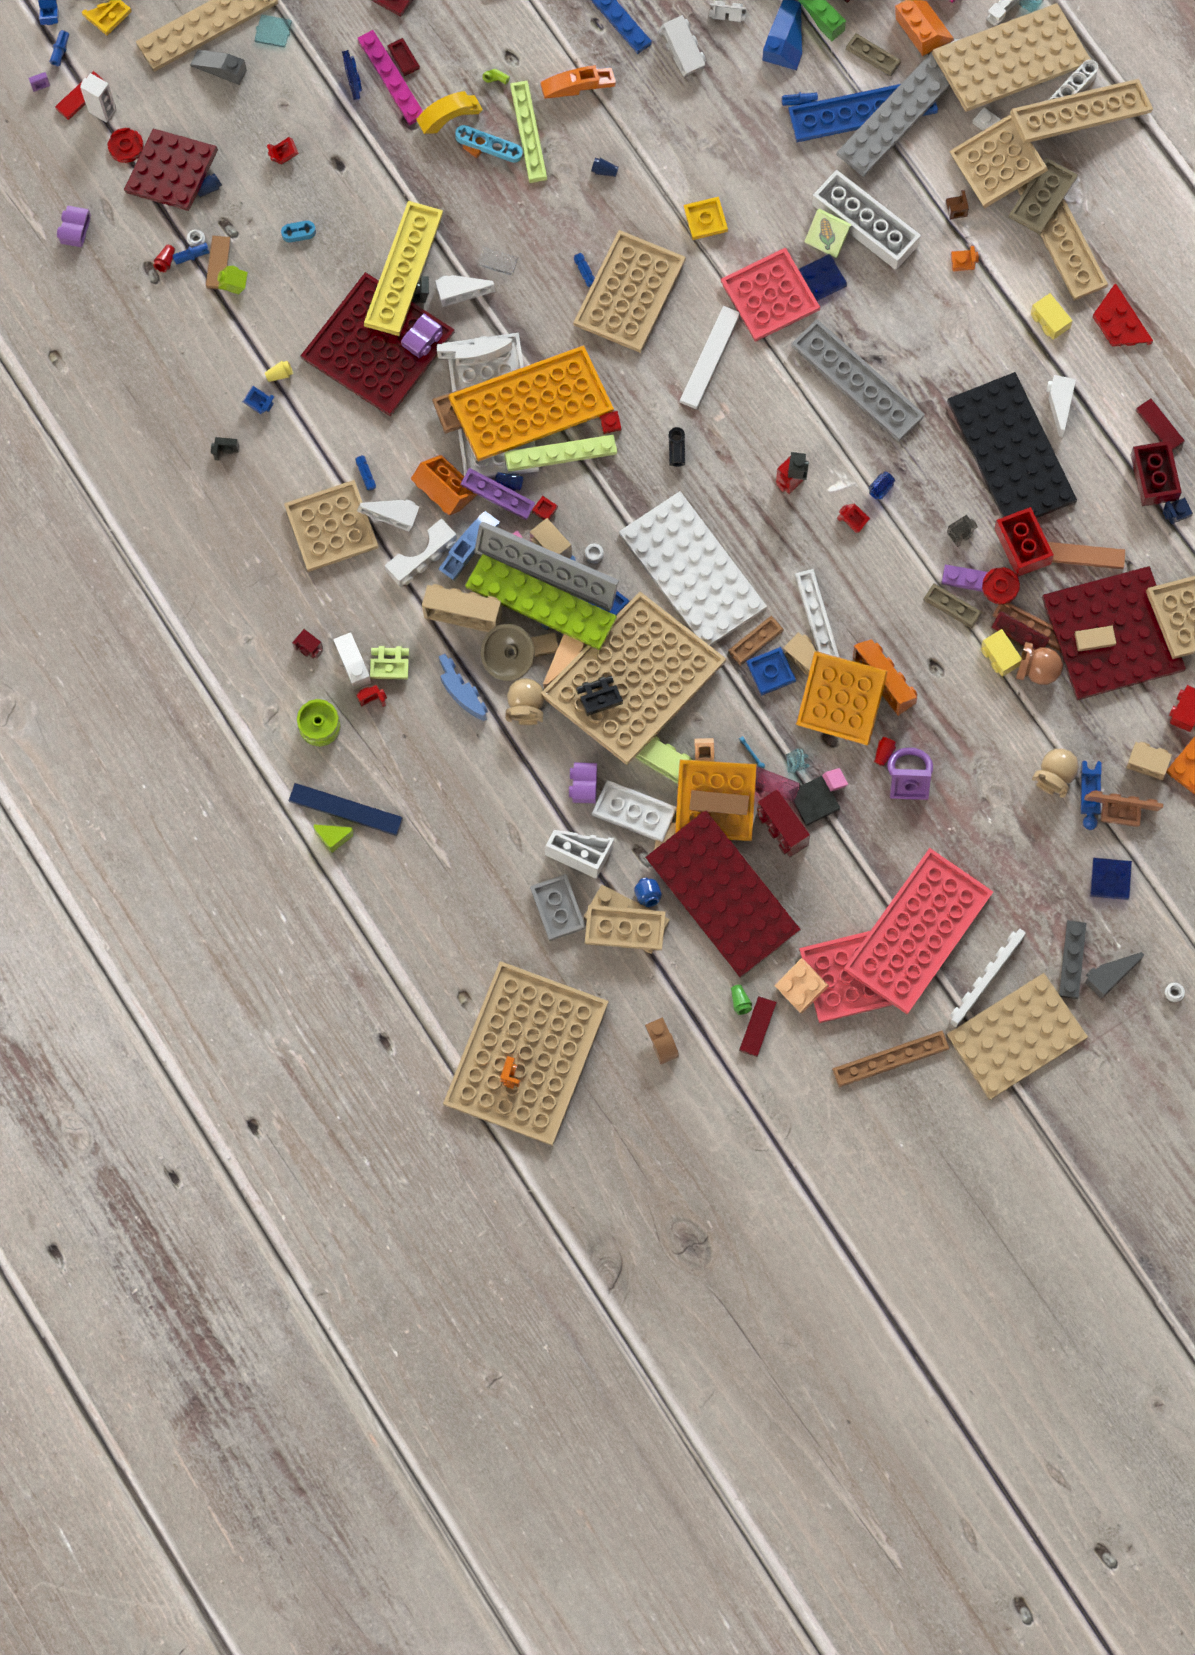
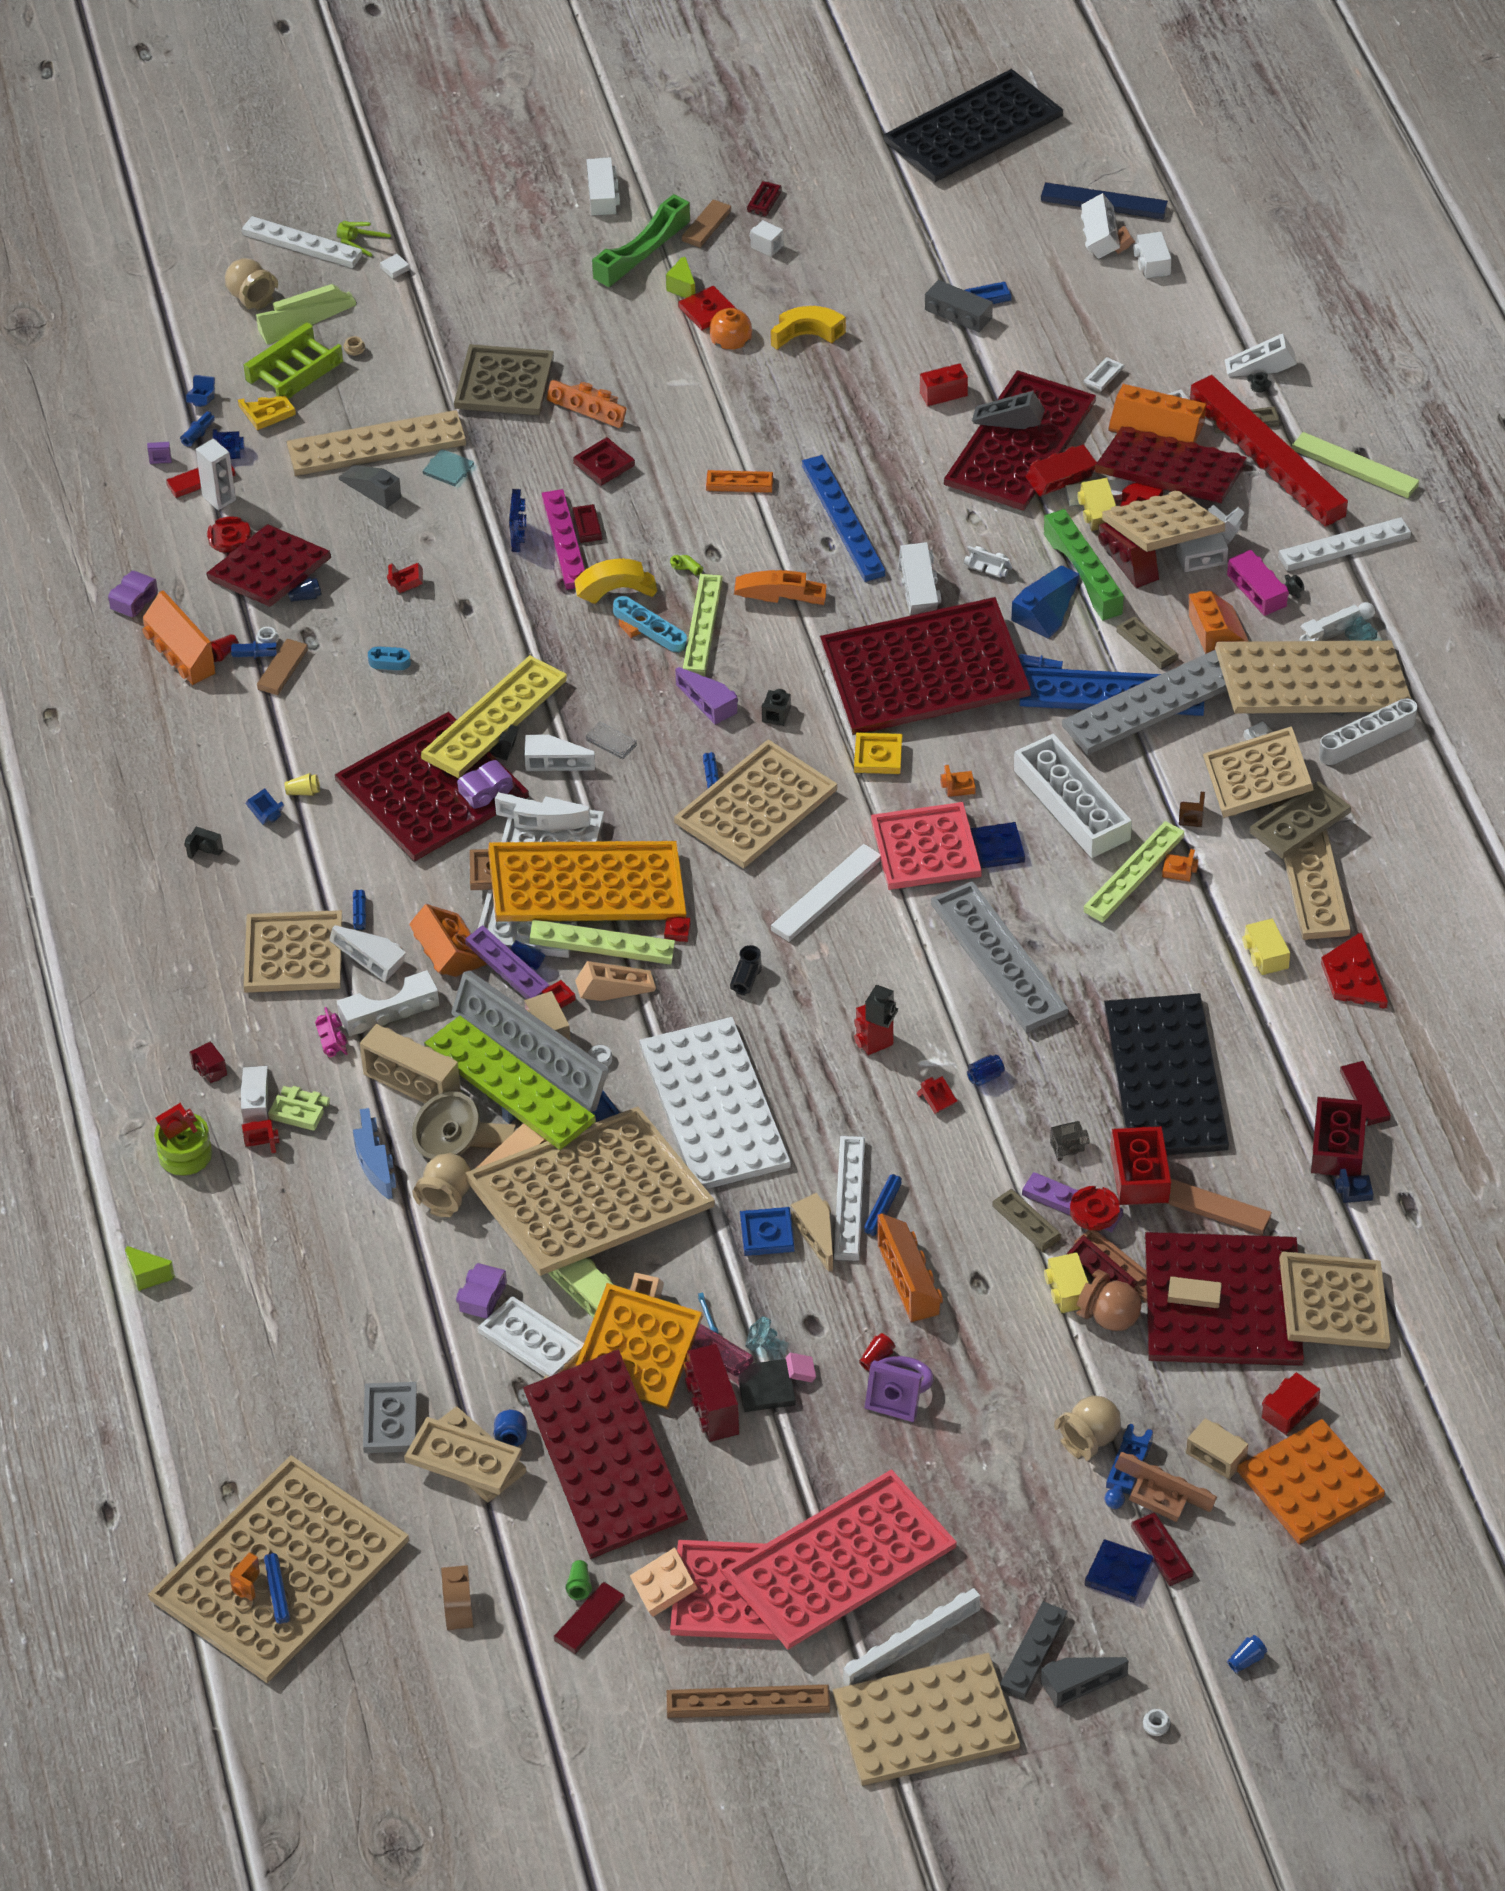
camera: 15 degrees right, 25 degrees down
lime brick [217,266,248,295] -> none
dark blue tile [288,783,403,836] -> none
medium blue slope [439,511,500,581] -> none
white wedge [545,830,614,879] -> none
black plate [576,676,623,716] -> none
dark blue cone [591,157,619,177] -> none
medium nougat tile [689,790,749,815] -> none
medium nougat tile [728,616,784,666] -> none
light orange plate [796,651,888,745] -> none
yellowish green tile [804,209,851,258] -> none
tan plate [1010,79,1153,143] -> none
white slope [1046,375,1076,437] -> none
none -> orange slope [142,590,216,685]
none -> red bracket [155,1102,198,1140]
none -> clear blue brick [212,429,245,459]
none -> blue axle [264,1553,290,1624]
none -> dark pink hinge [315,1007,348,1057]
none -> light nougat slope [575,961,656,1001]
none -> medium lavender slope [675,667,738,725]
none -> pearl dark grey brick [761,689,791,726]
none -> dark red plate [820,597,1031,735]
none -> blue axle [864,1174,902,1236]
none -> orange bracket [940,765,975,797]
none -> yellowish green plate [1084,821,1185,923]
none -> dark red tile [1131,1512,1193,1586]

